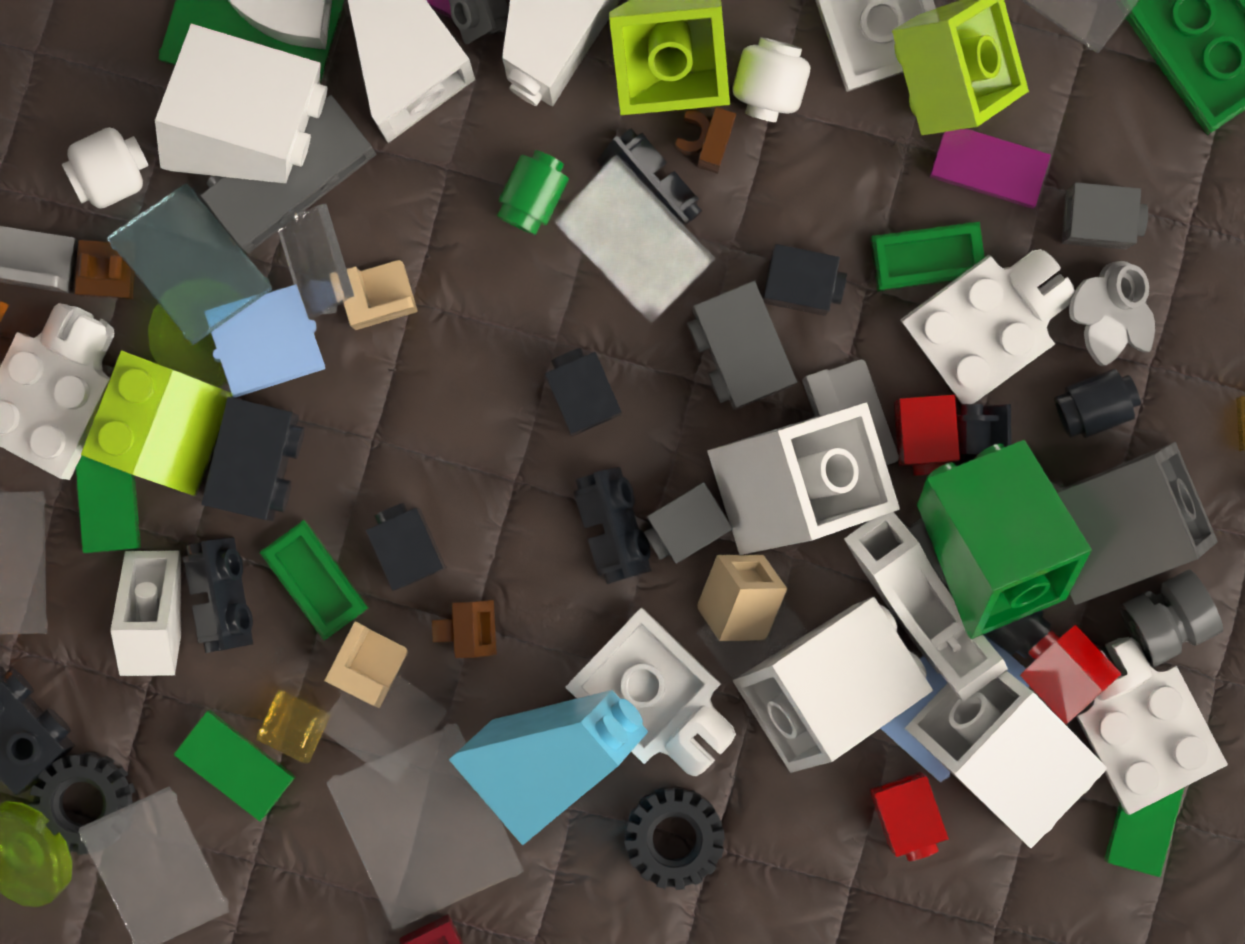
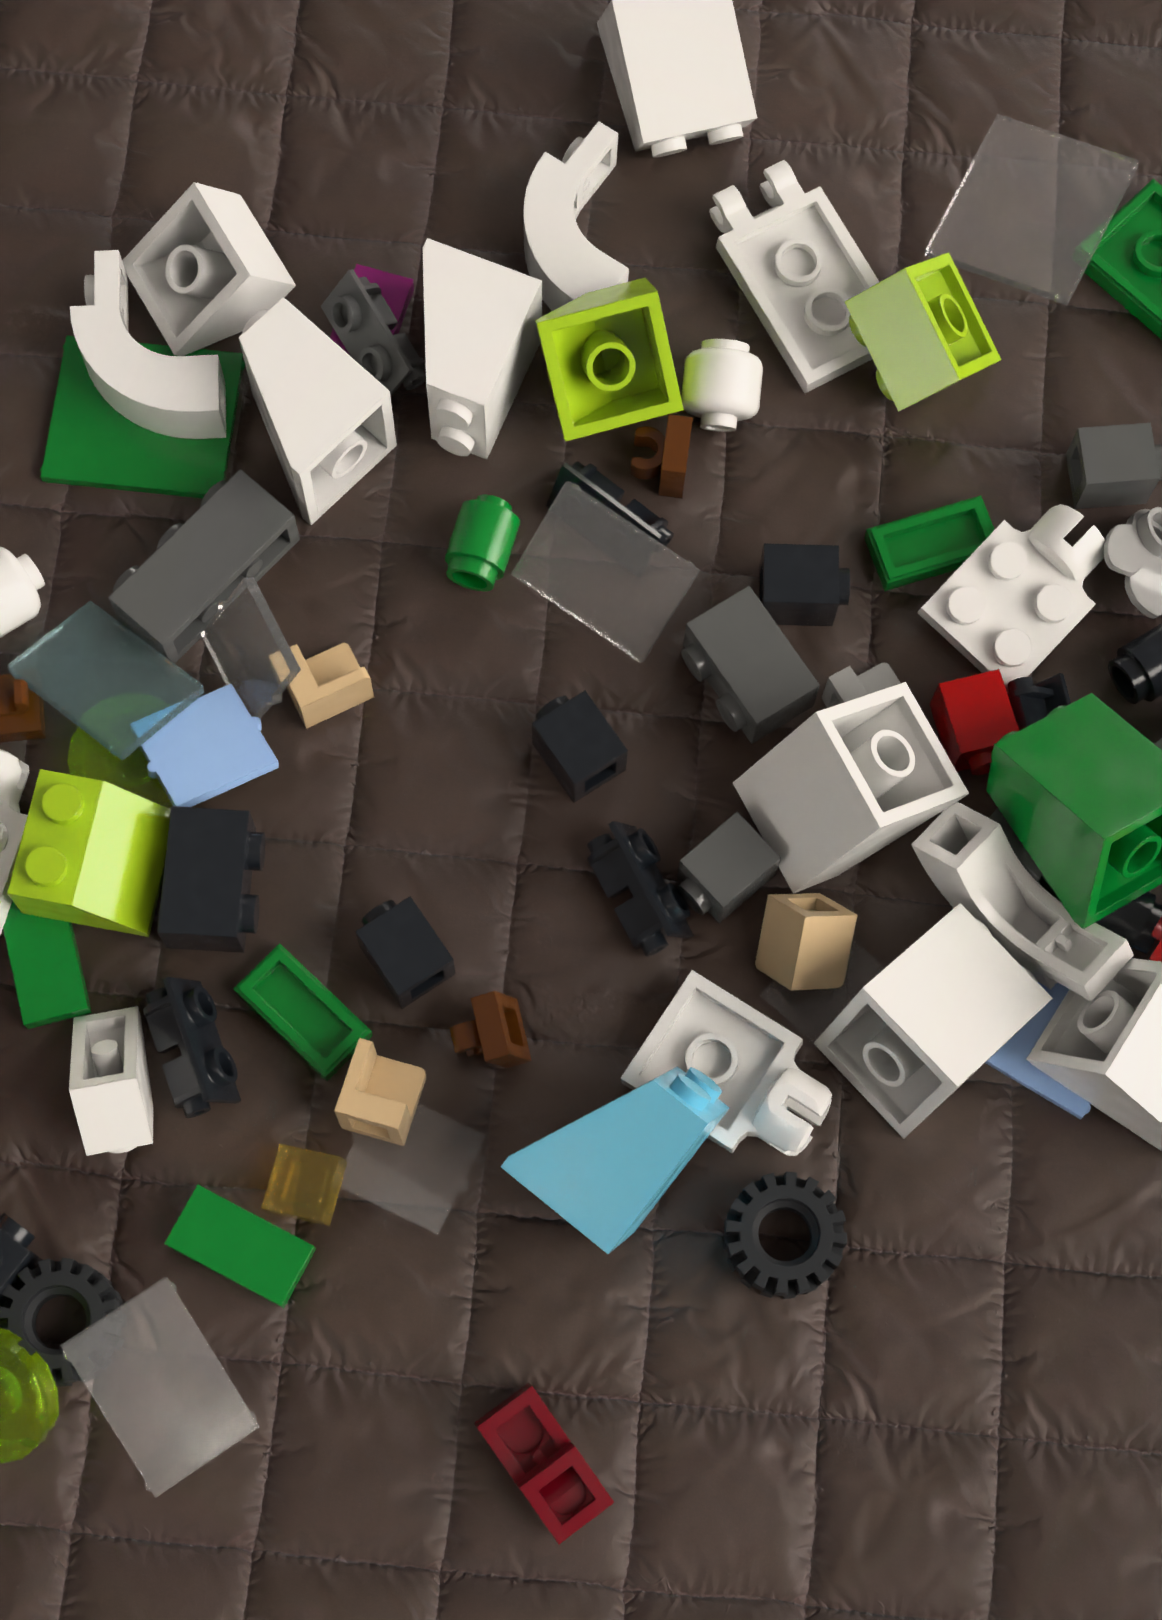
camera: 10 degrees left, 15 degrees down
white slope [155,24,327,183] -> none
clear piece [326,723,524,930] -> none
red brick [869,771,949,861] -> none
magenta tile [929,129,1051,209] -> none

